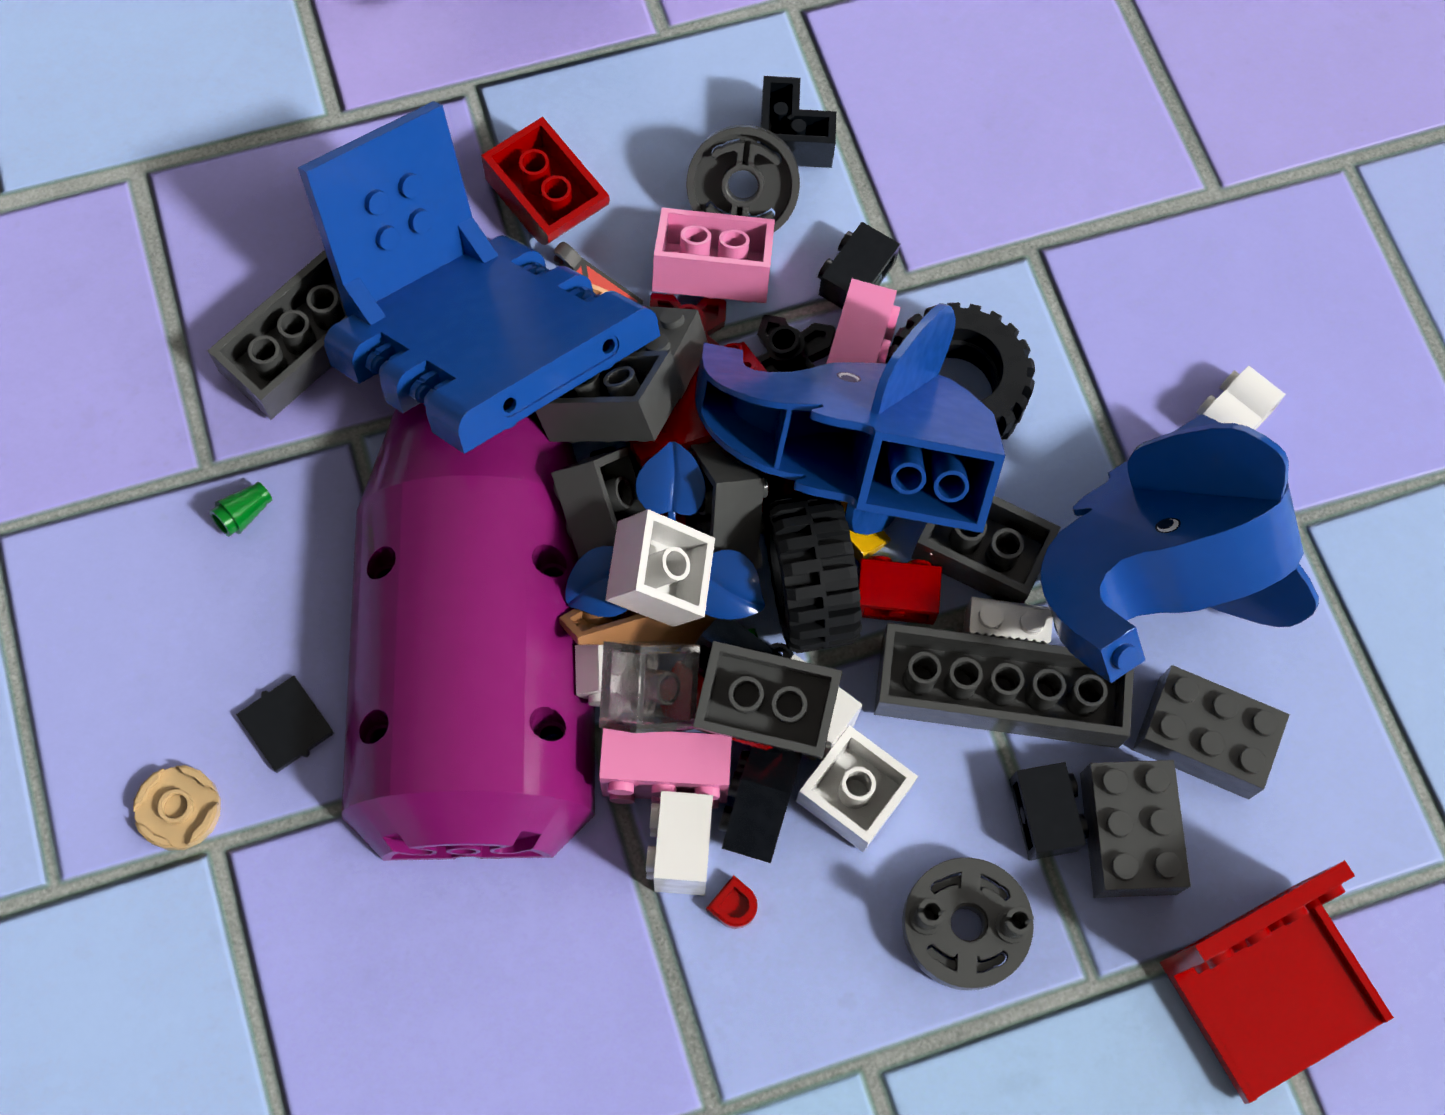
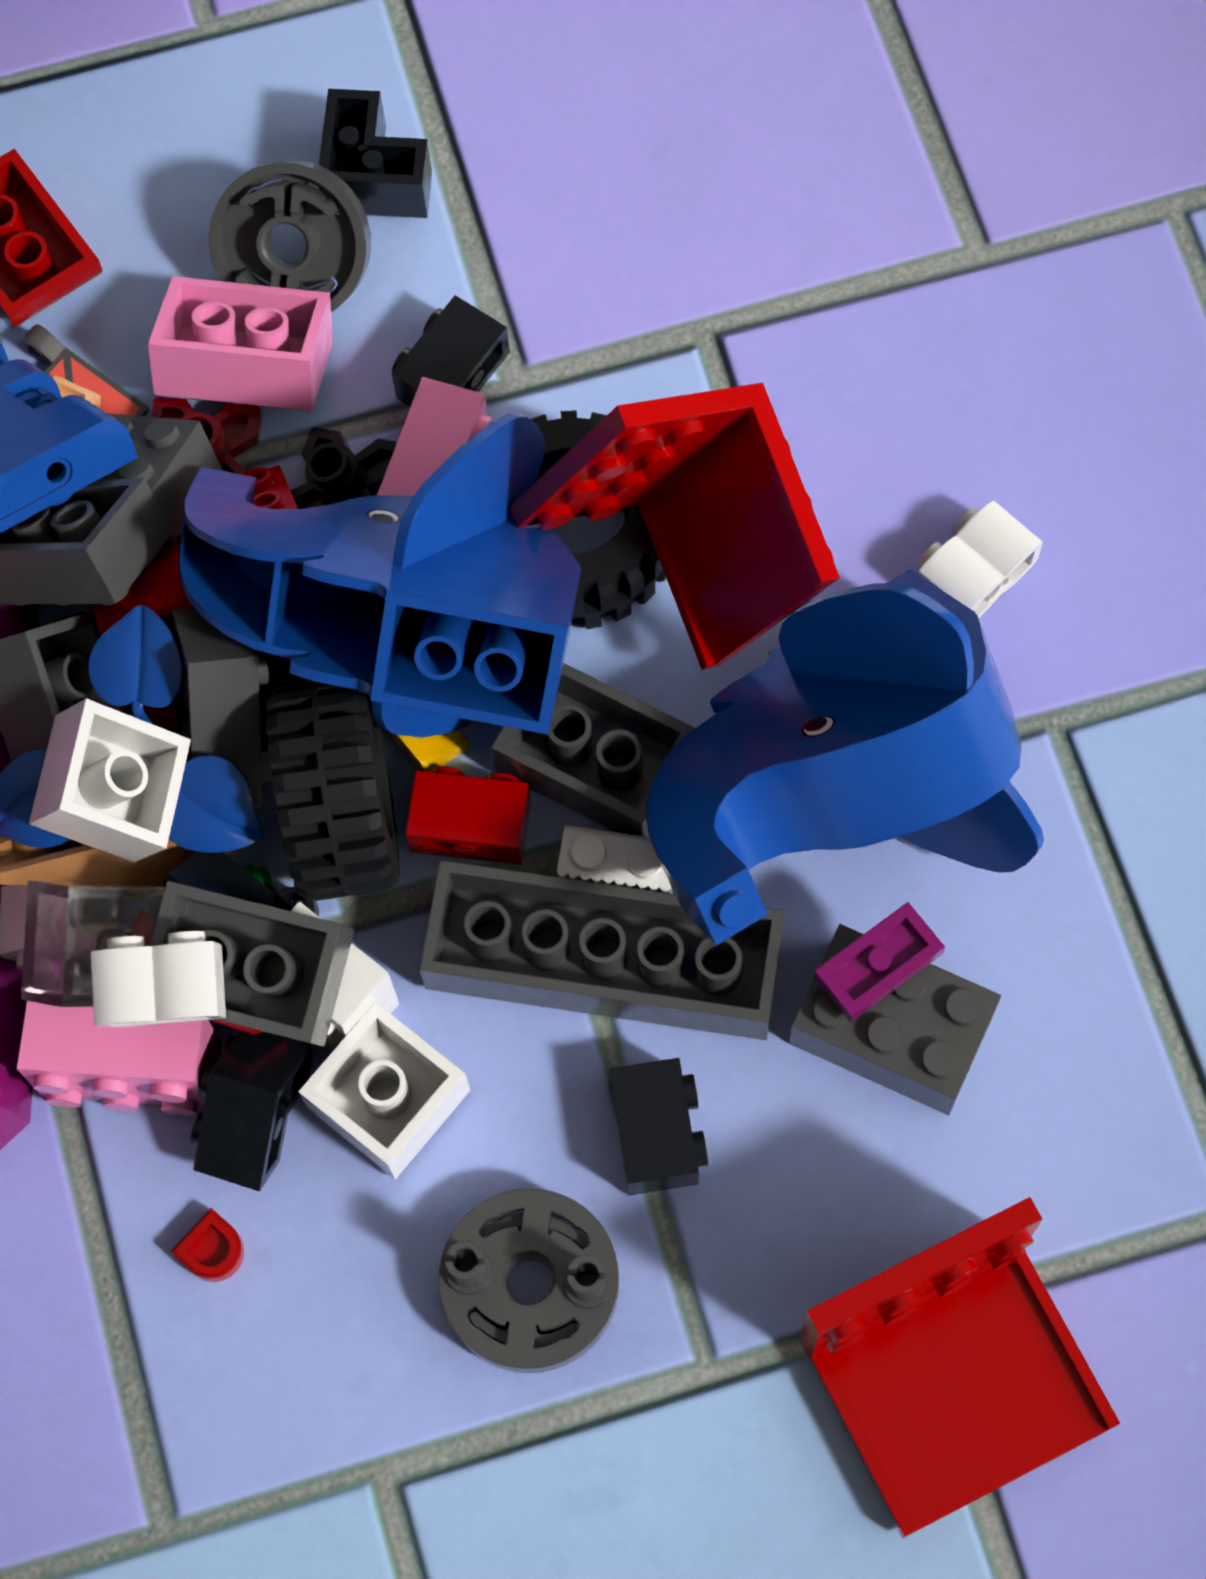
camera: 10 degrees right, 0 degrees up
white brick [646,791,713,896] -> none
dark grey brick [1080,760,1191,898] -> none
none -> white brick [91,931,226,1028]
none -> red bracket [509,382,840,670]
none -> magenta plate [814,902,945,1023]

